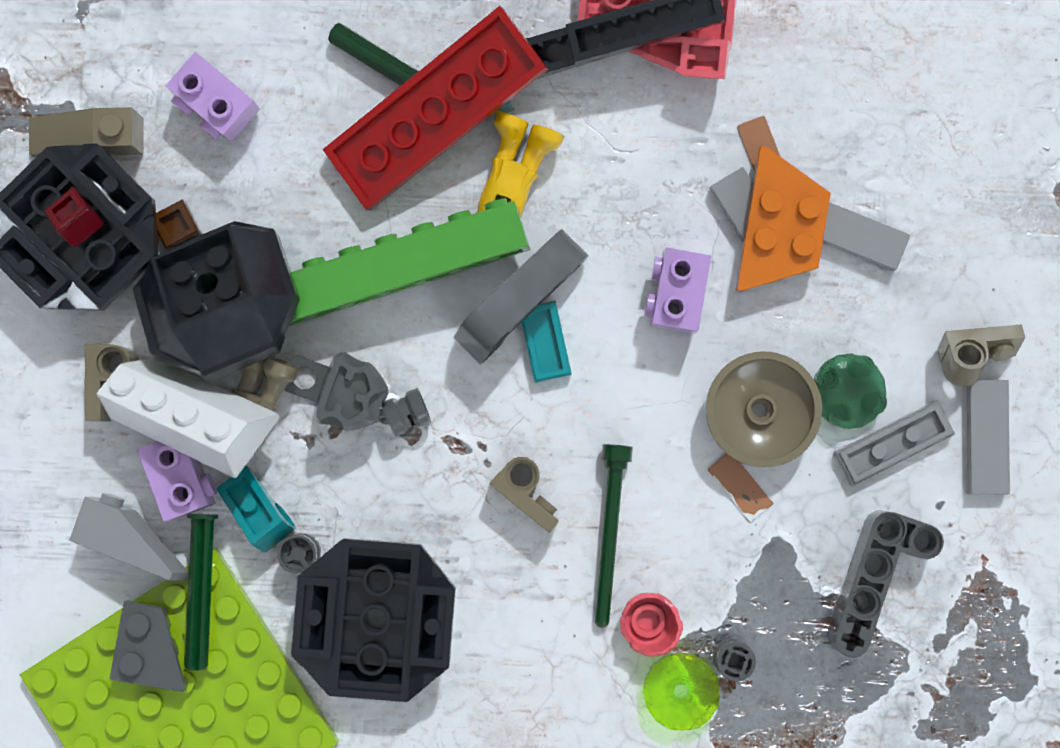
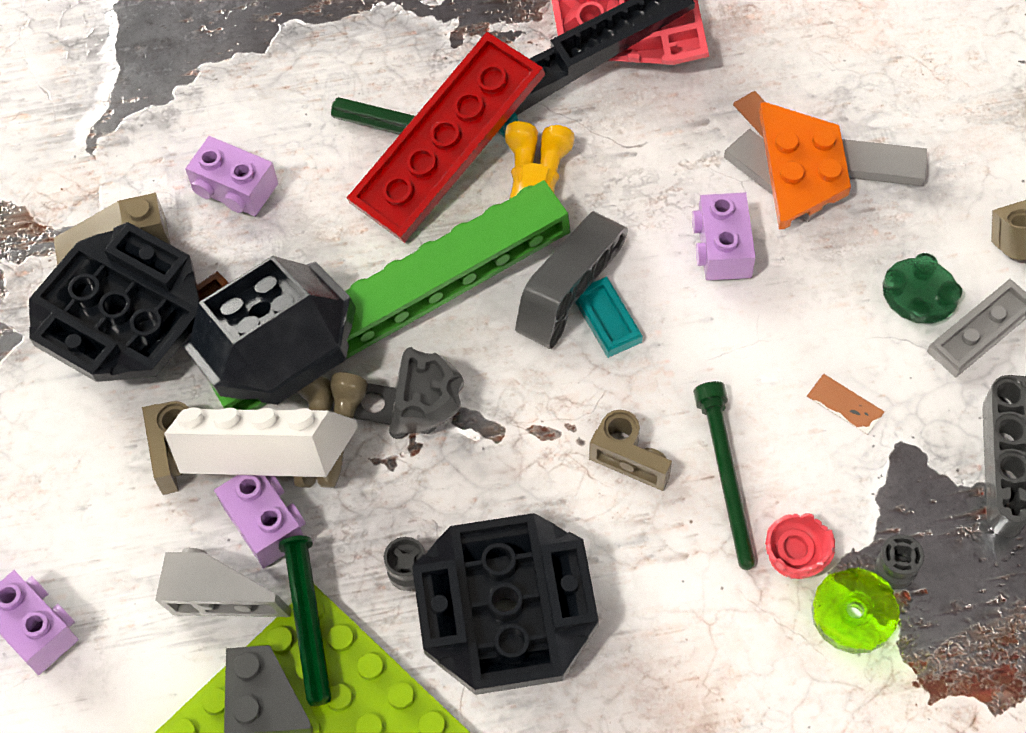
camera: 10 degrees left, 25 degrees down
dark red slope [44,187,104,247] -> none
teal plate [216,465,296,553] -> none
dark grey wheel [382,388,431,437] -> none
dark tan dish [705,351,822,467] -> none

